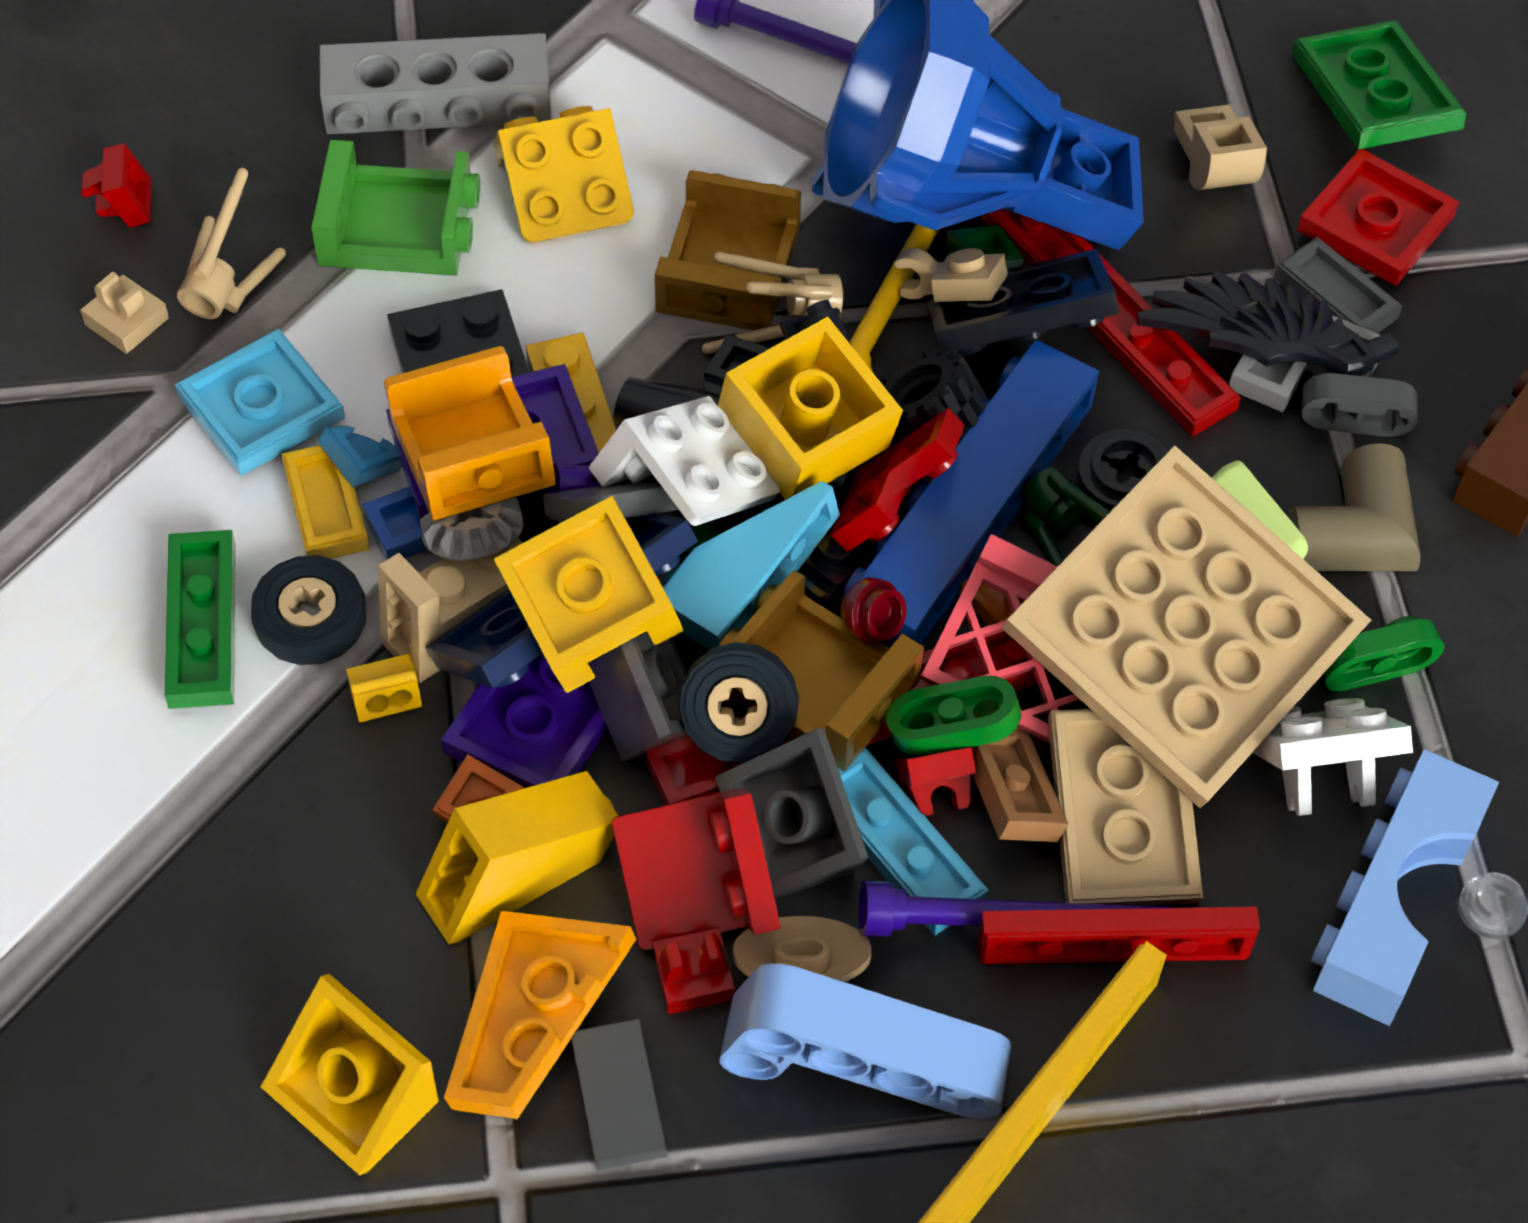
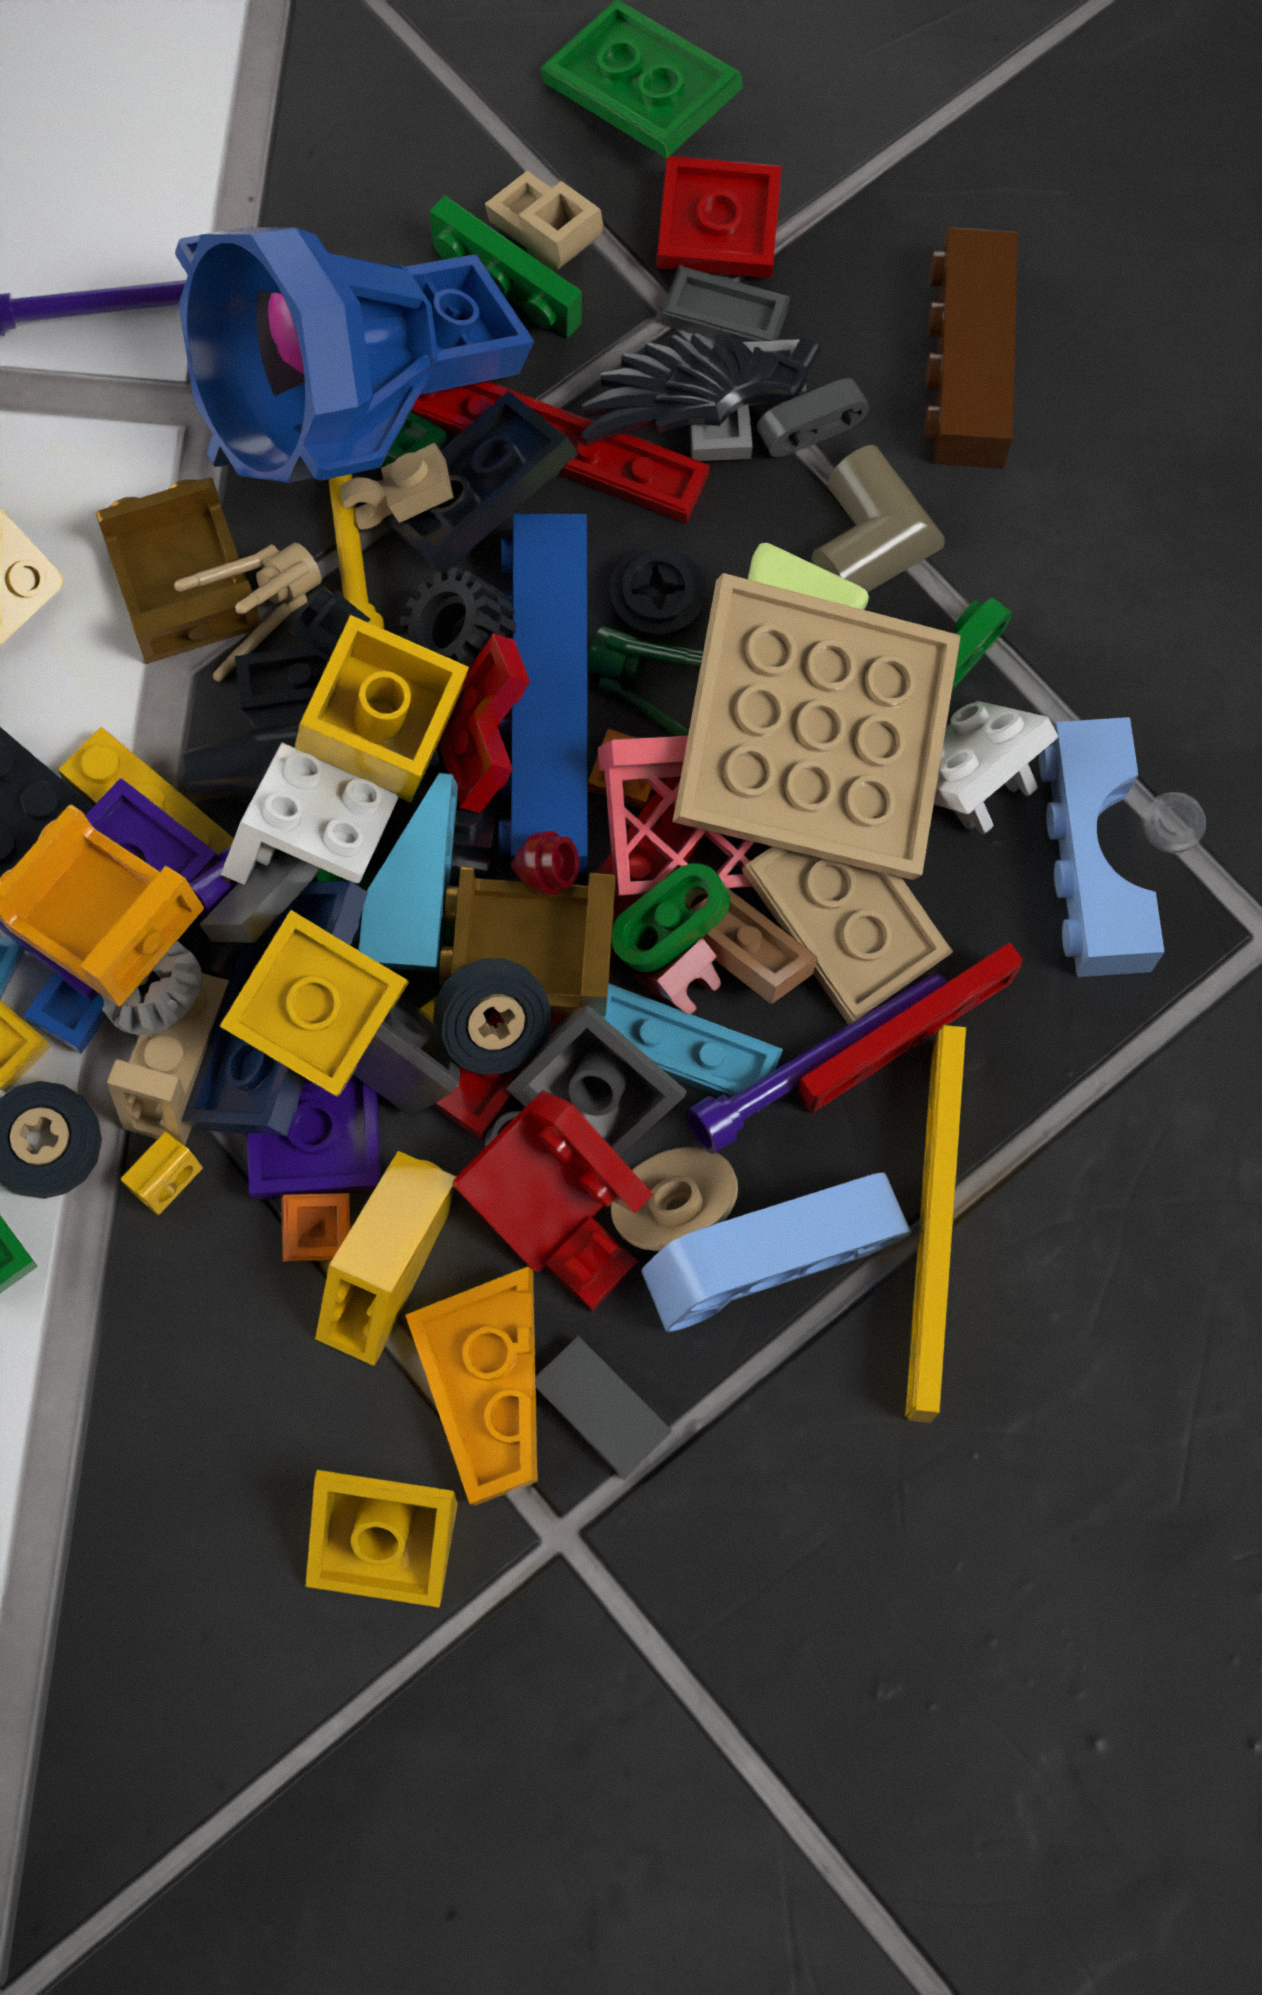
camera: 35 degrees left, 15 degrees up
none -> green plate [430,195,582,339]

